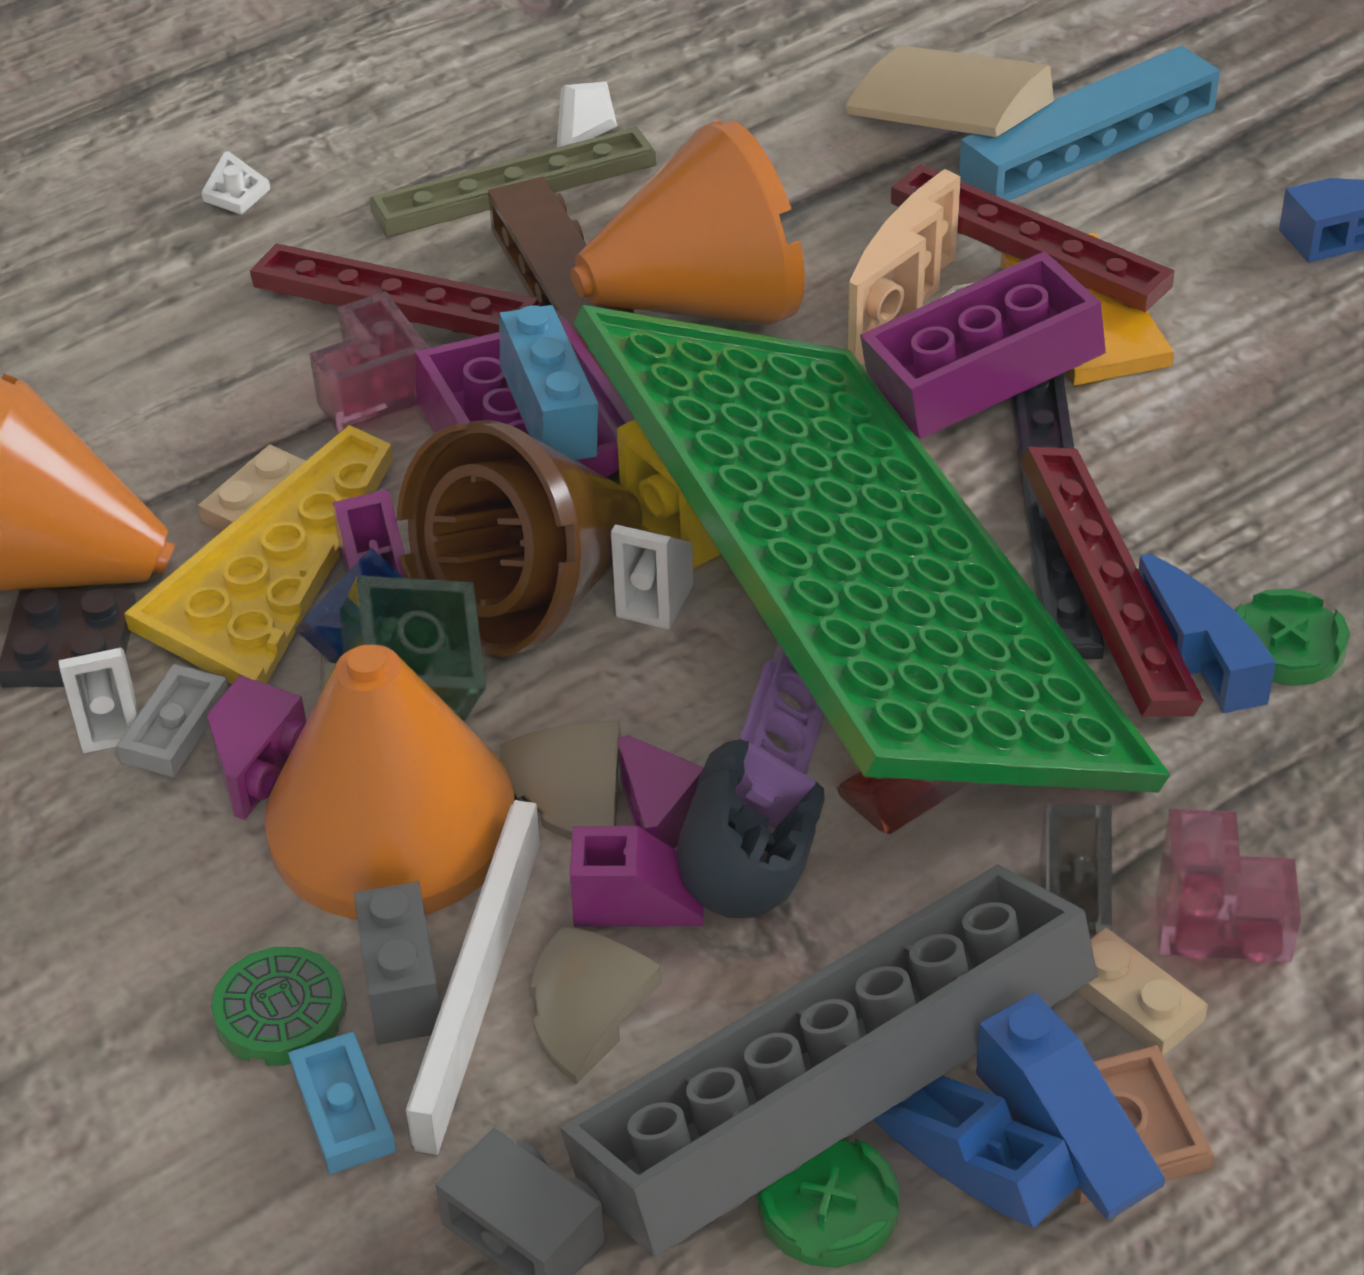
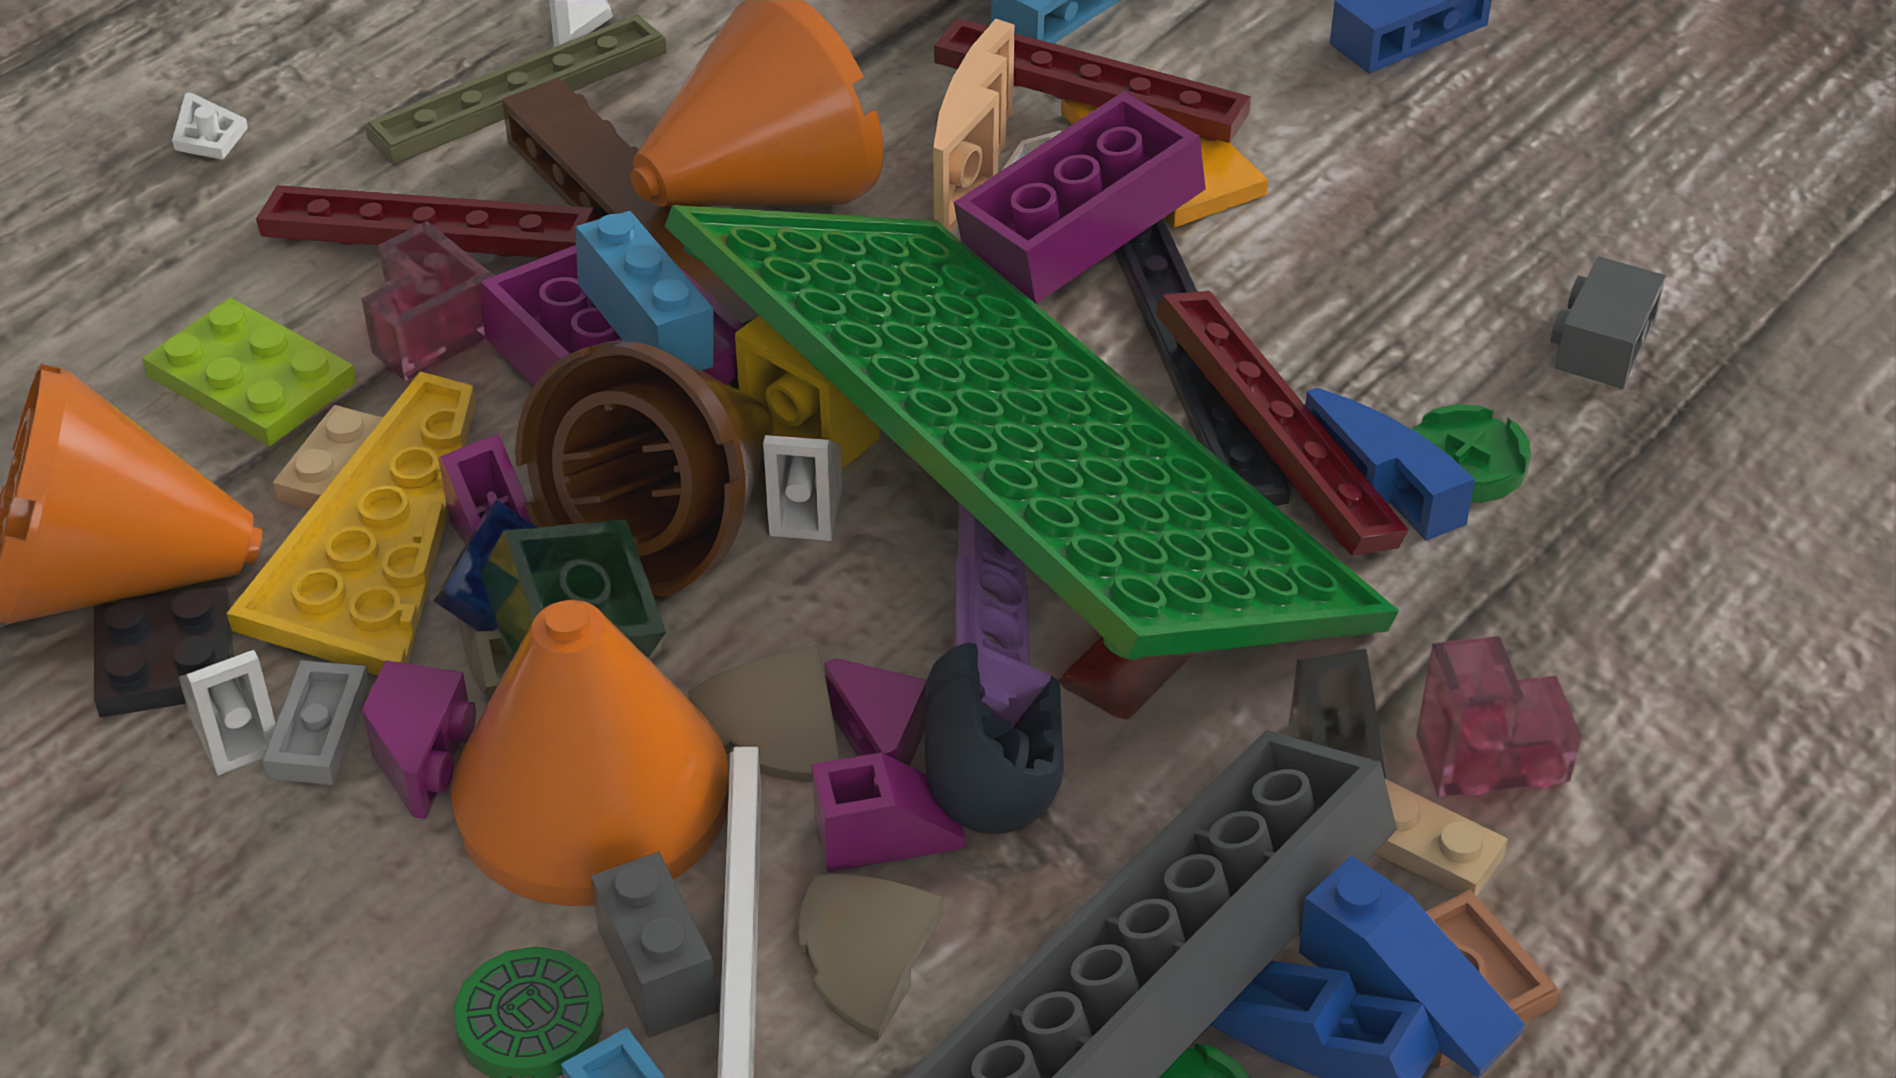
camera: 15 degrees left, 0 degrees up
none -> lime plate [142,297,357,447]

